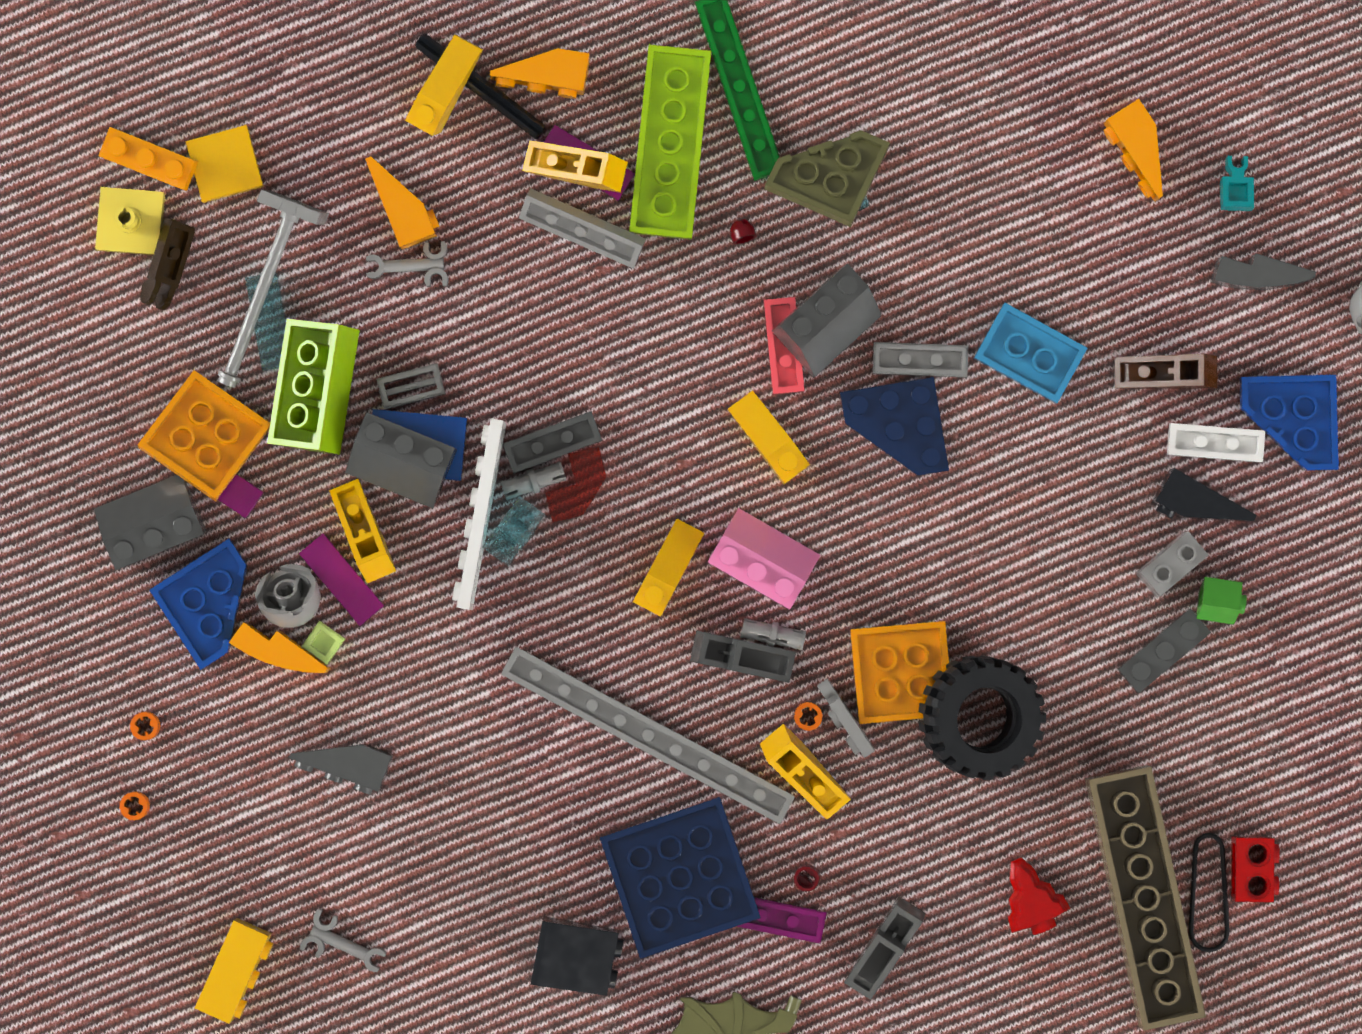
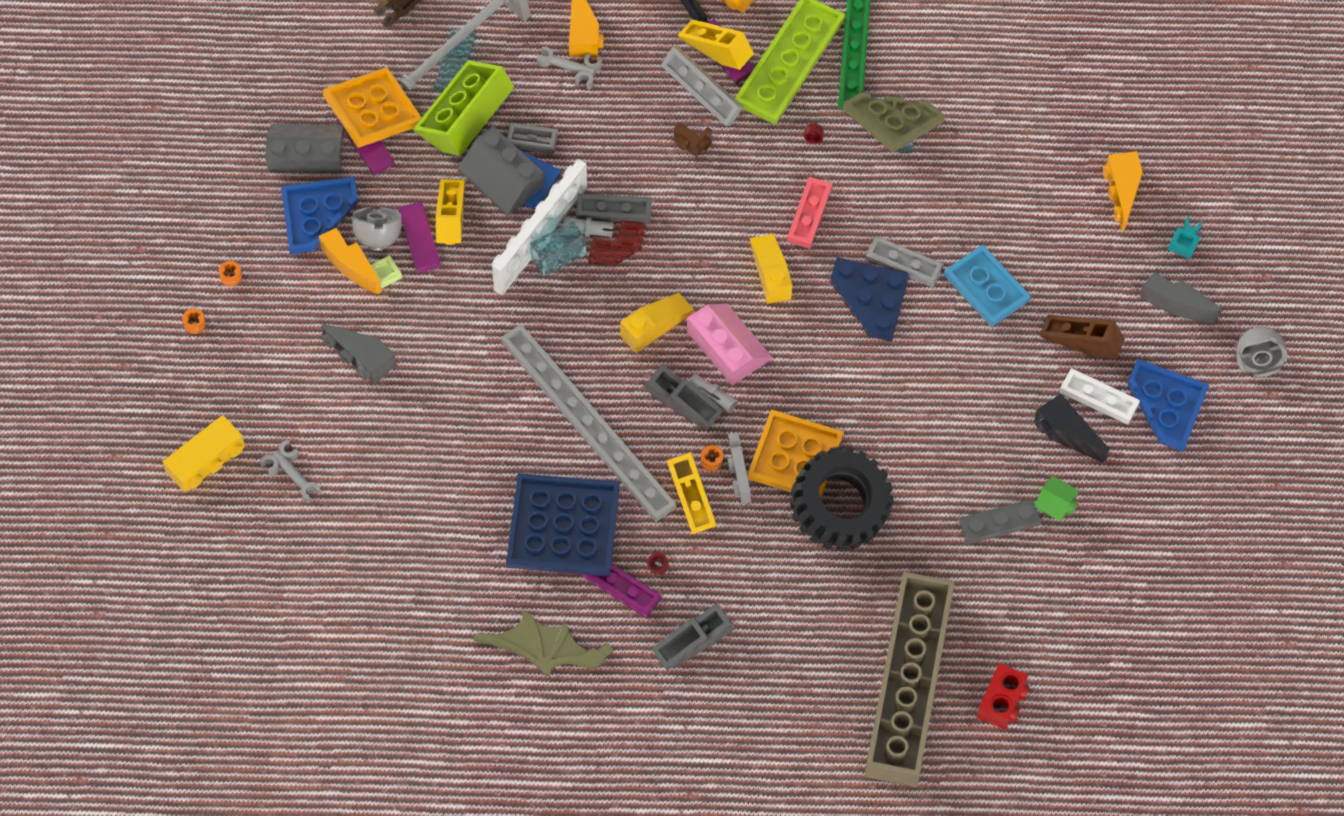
camera: 25 degrees right, 25 degrees down
black slope [530,916,624,996] -> none
dark grey slope [772,263,882,378] -> none
red rock [1007,857,1071,935] -> none
light grey brick [1135,531,1209,597] -> none
black piece [1189,833,1230,952] -> none
none -> reddish brown bracket [674,122,712,157]

